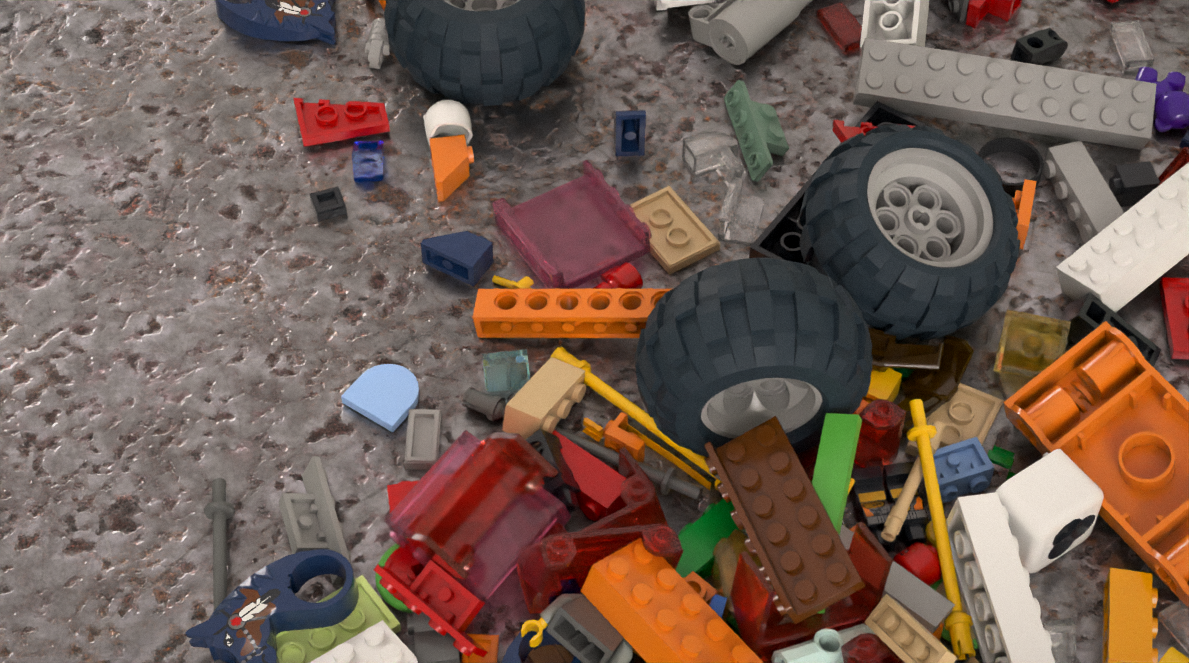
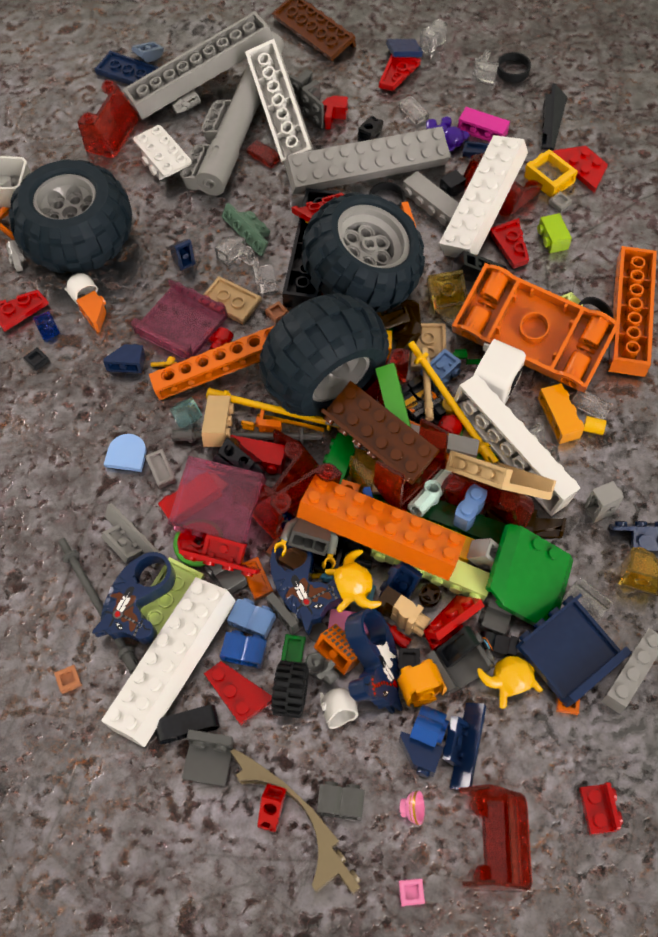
camera: 25 degrees left, 10 degrees up
clear red windscreen [403,432,558,580] -> none

